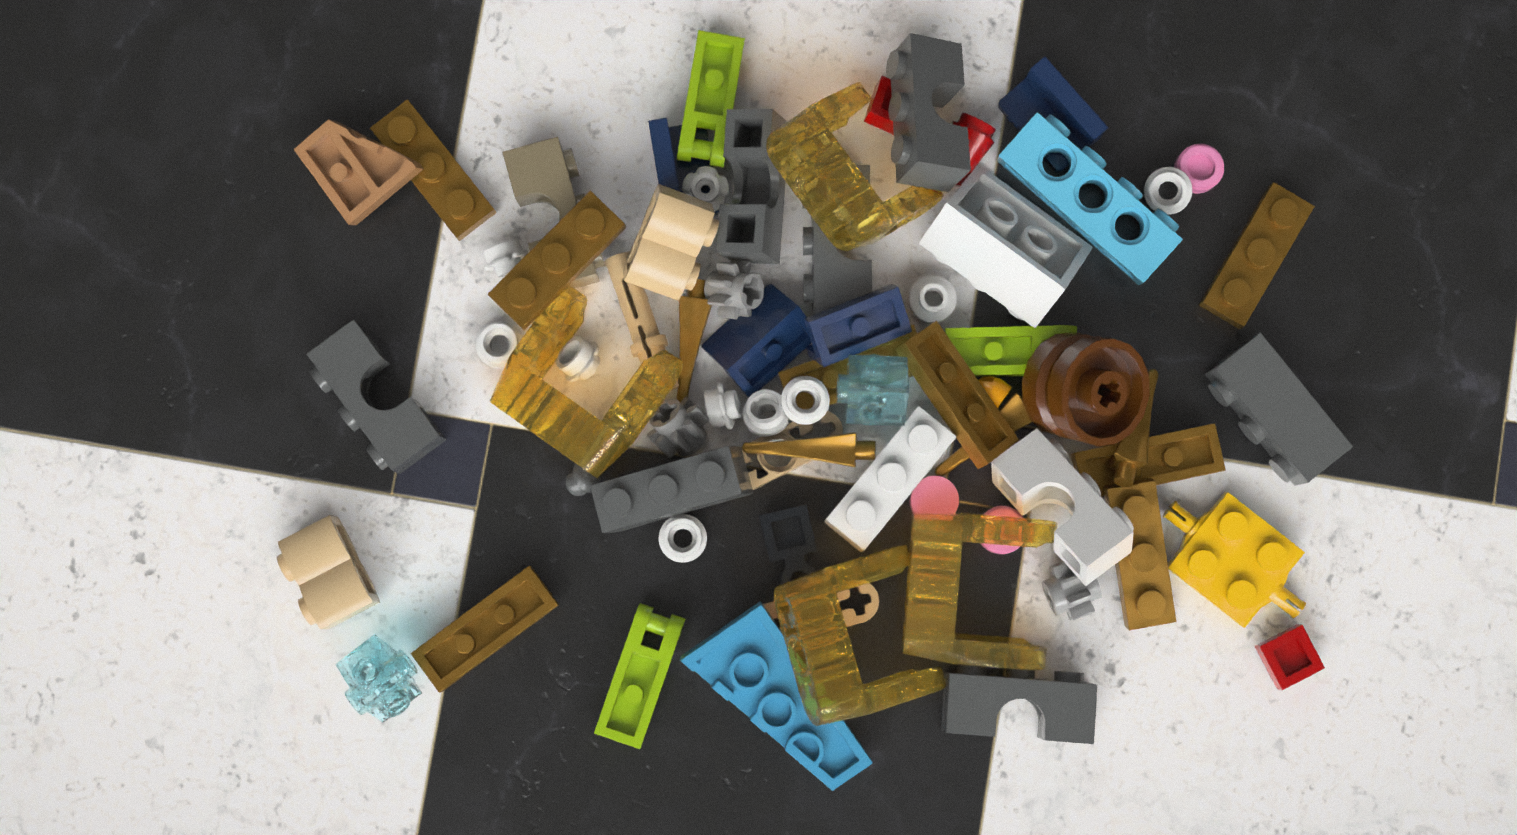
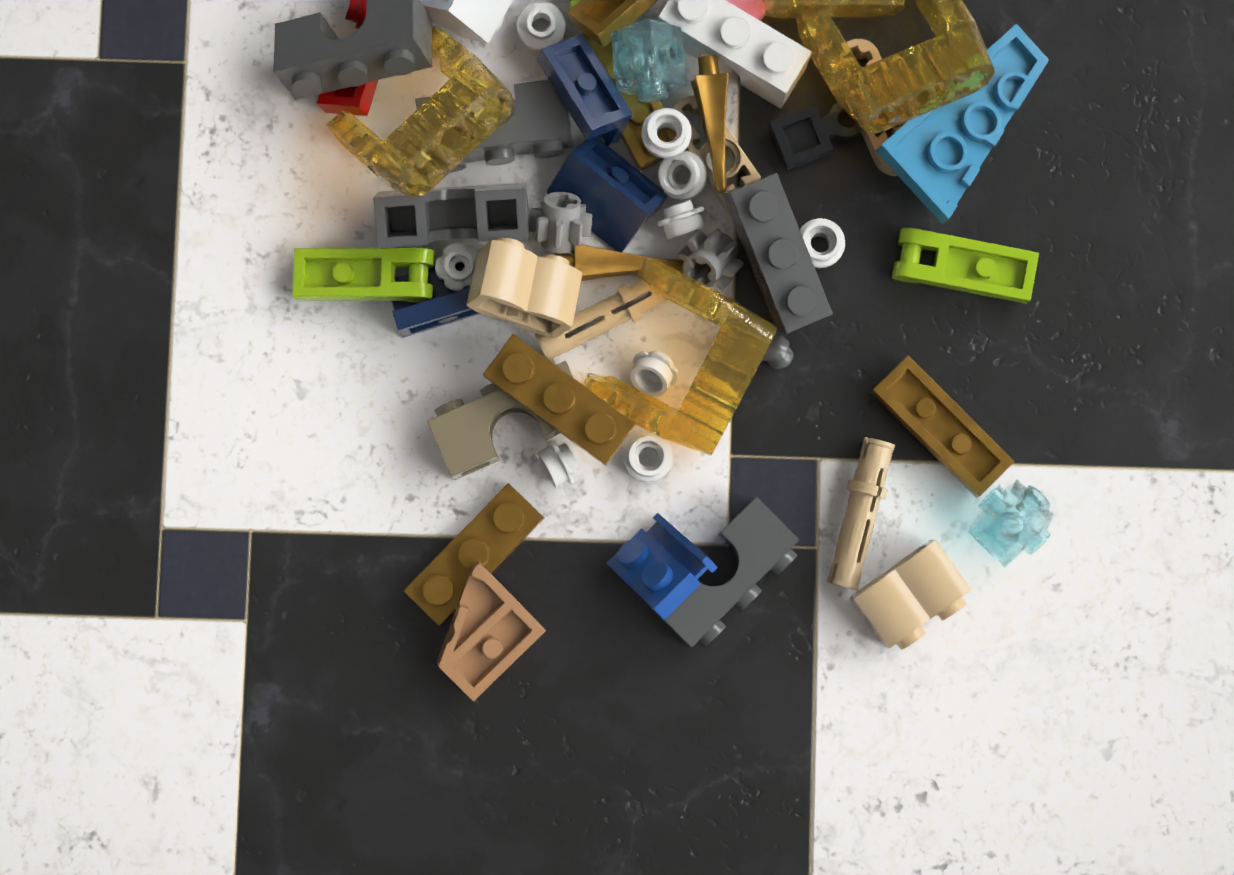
camera: 95 degrees left, 0 degrees up
none -> blue plate [606,513,717,620]
none -> tan pin [827,437,895,591]

